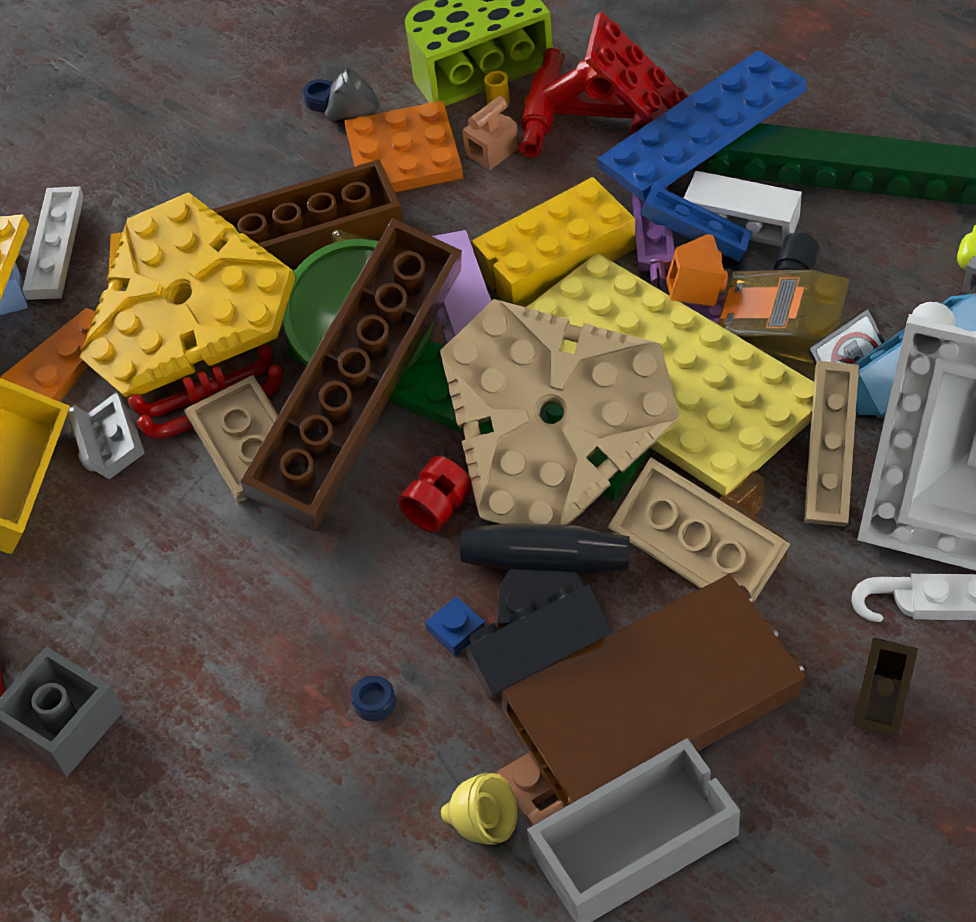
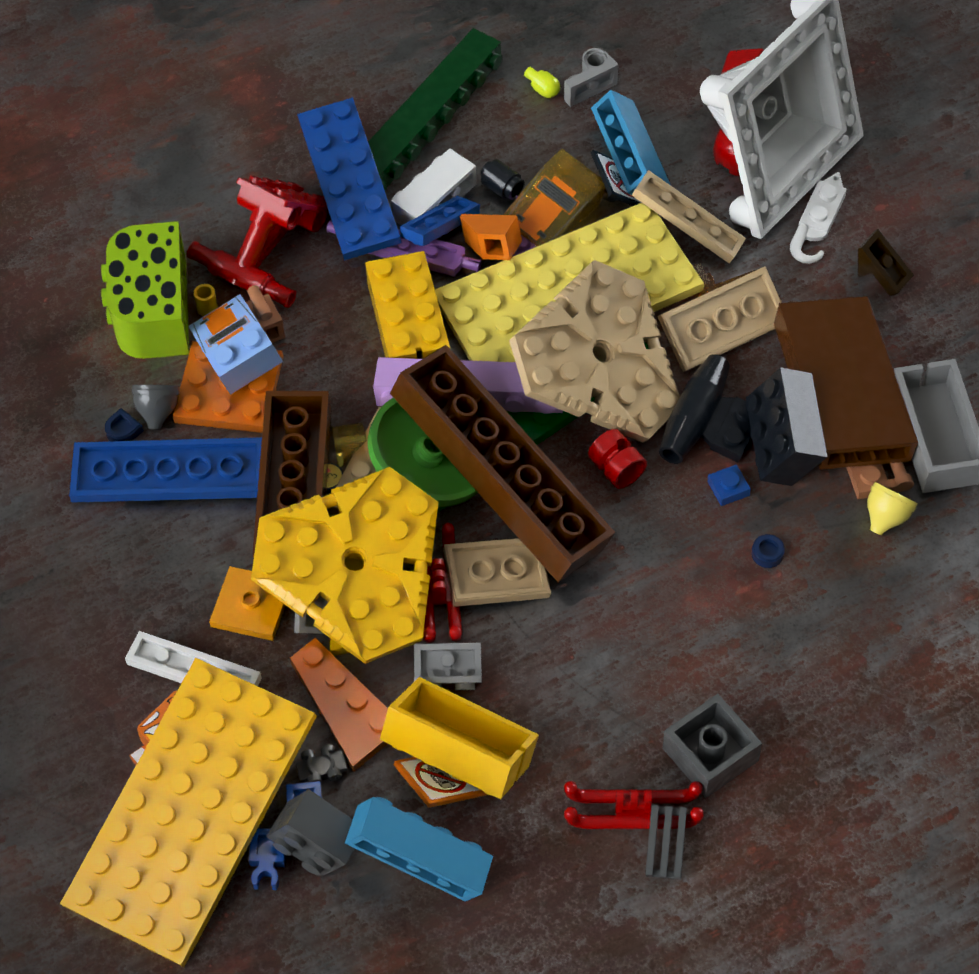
camera: 75 degrees left, 5 degrees up
none -> blue plate [69,437,262,503]
none -> light blue slope [188,294,283,395]

